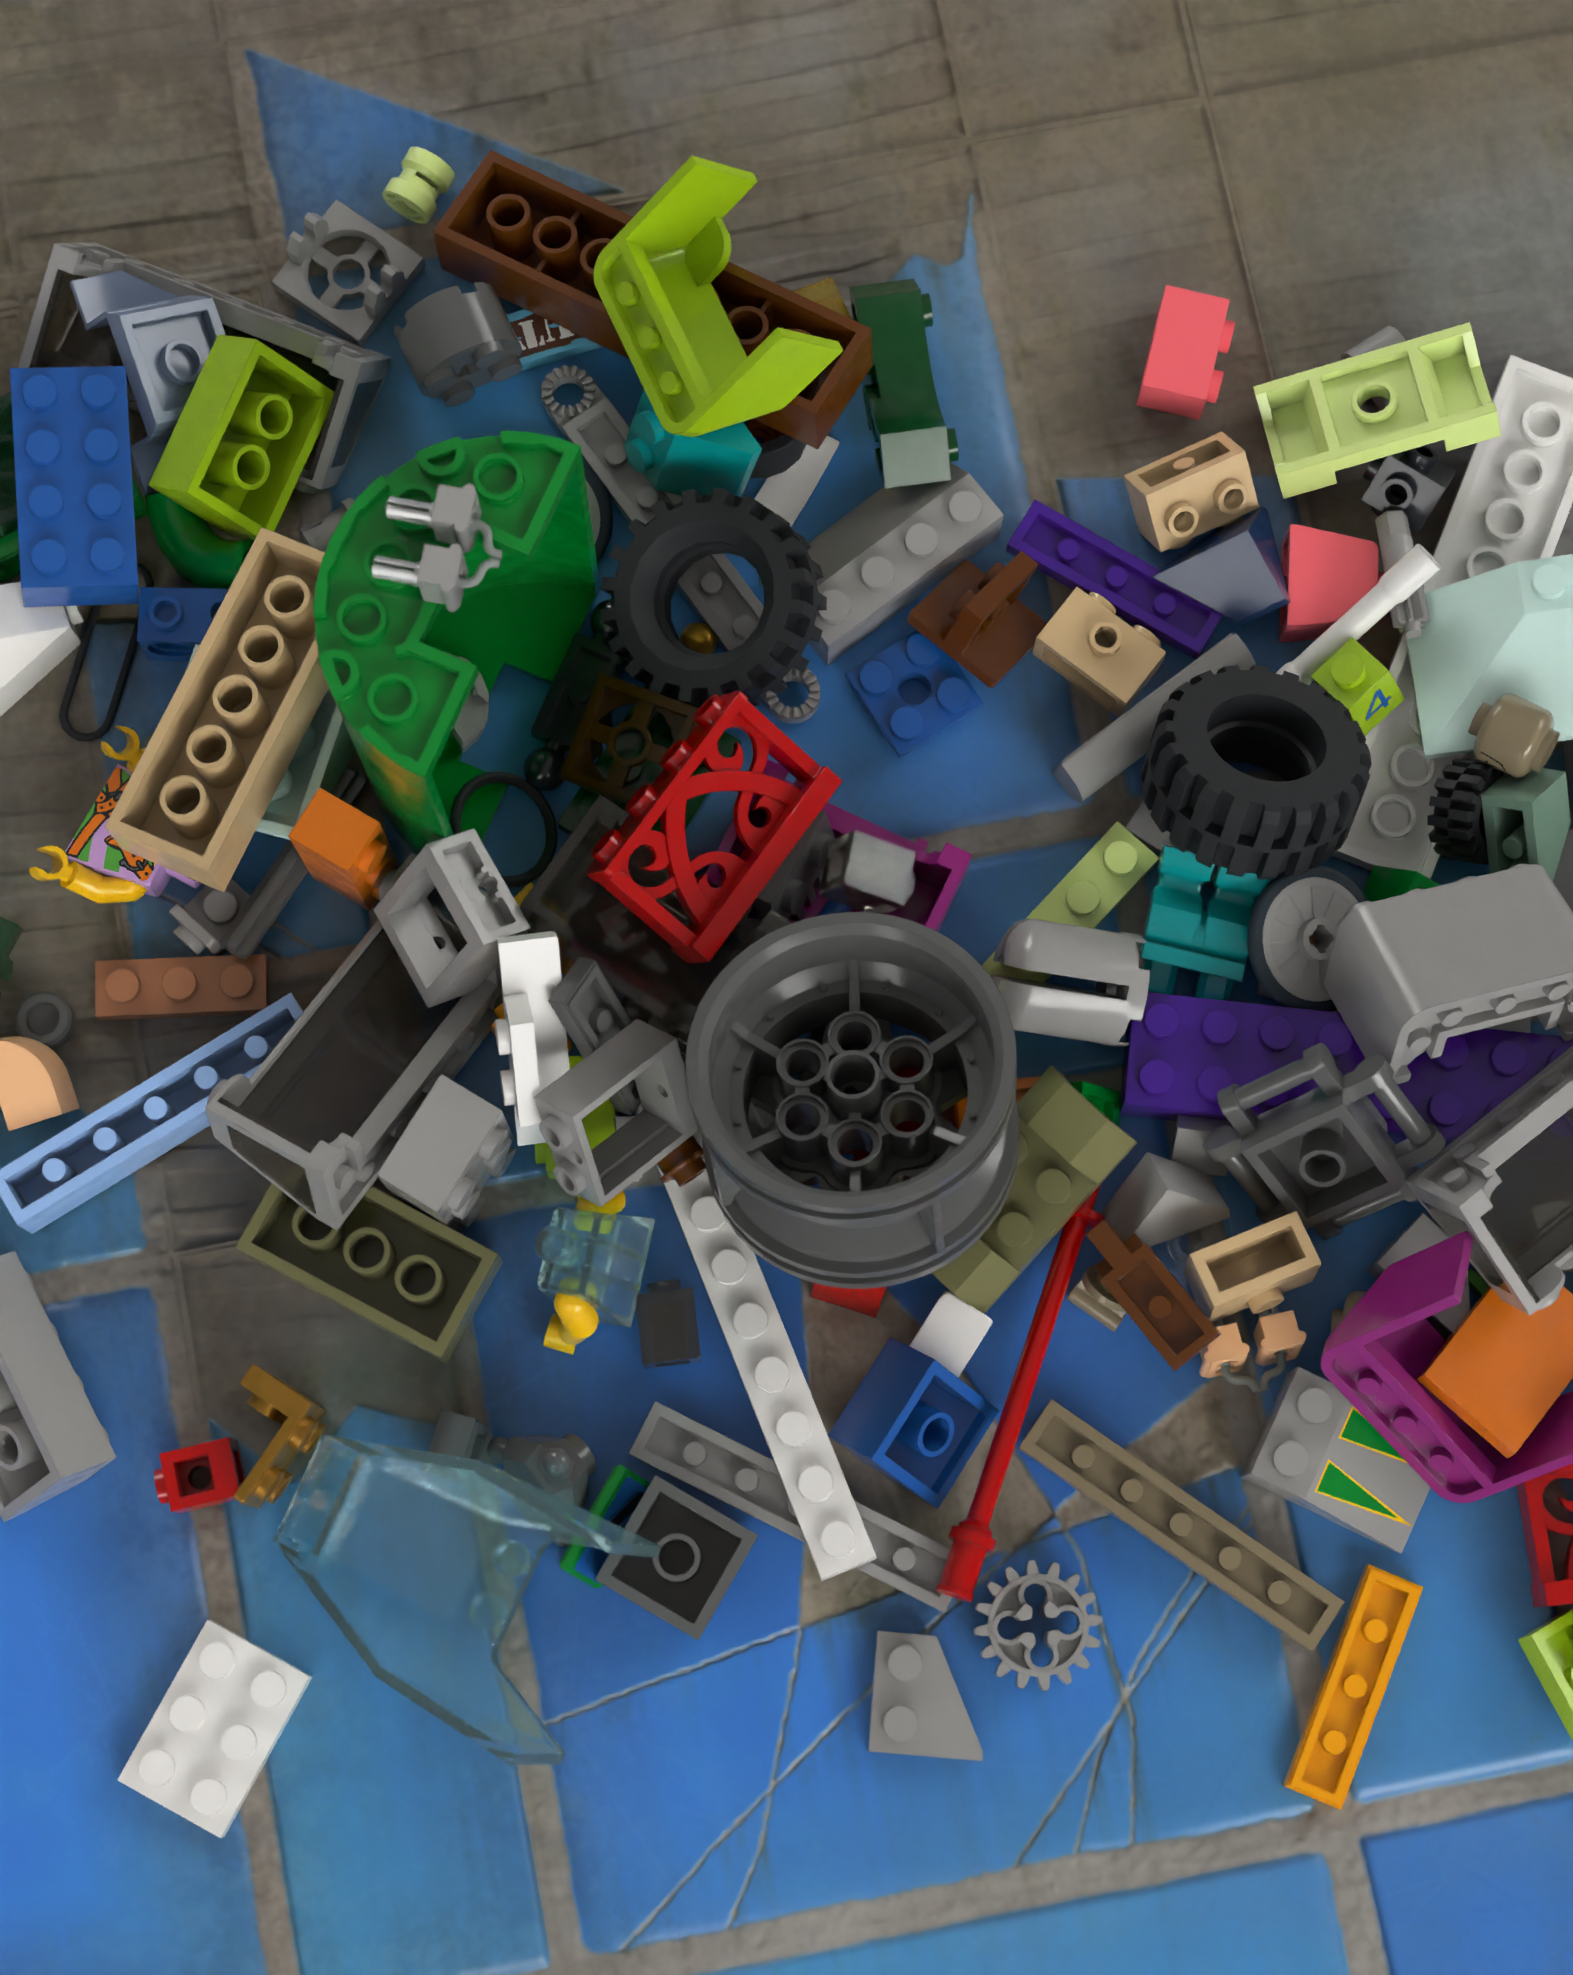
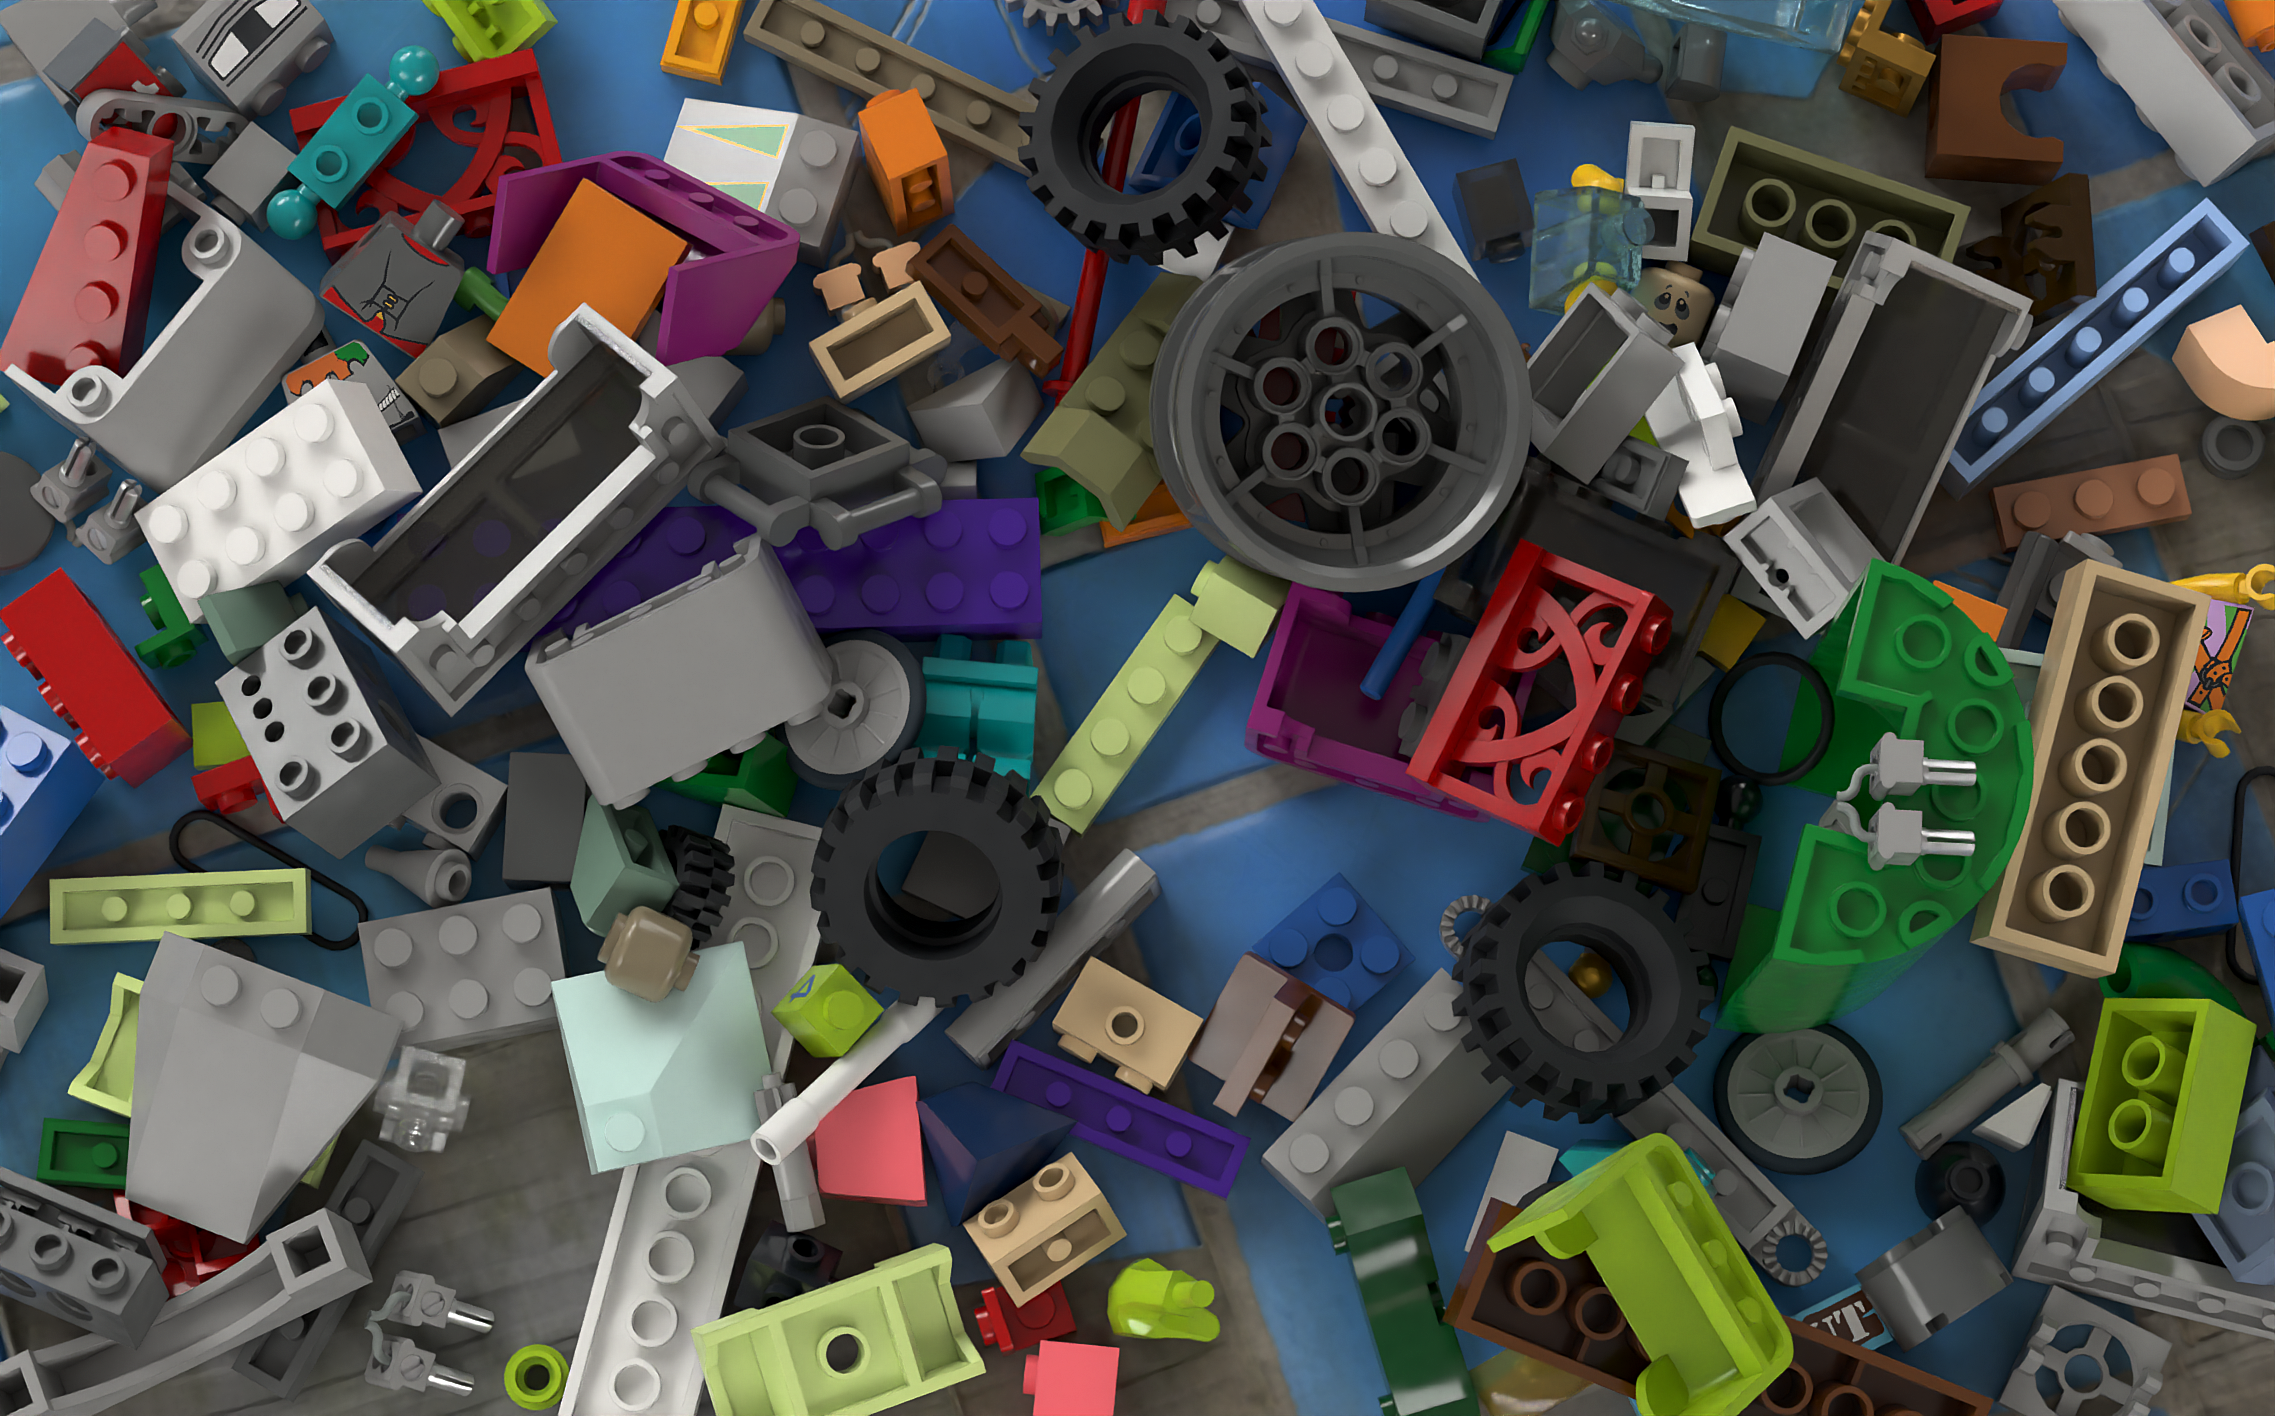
camera: 175 degrees right, 0 degrees up
clear smoke brick [818,830,916,914] -> none
light grey cylinder [990,918,1150,1048] -> none
none -> orange brick [857,87,955,237]
none -> red bracket [973,1280,1077,1357]
none -> black tyre [1017,9,1272,266]
none -> lime animal [1107,1258,1221,1342]
none -> white brick [1620,121,1695,261]
none -> tan head [1630,260,1715,349]
none -> black brick [1915,1141,2006,1228]
none -> reddish brown piece [1924,34,2068,186]
none -> dark brown piece [1966,173,2097,329]
none -> white slope [1972,1083,2052,1153]

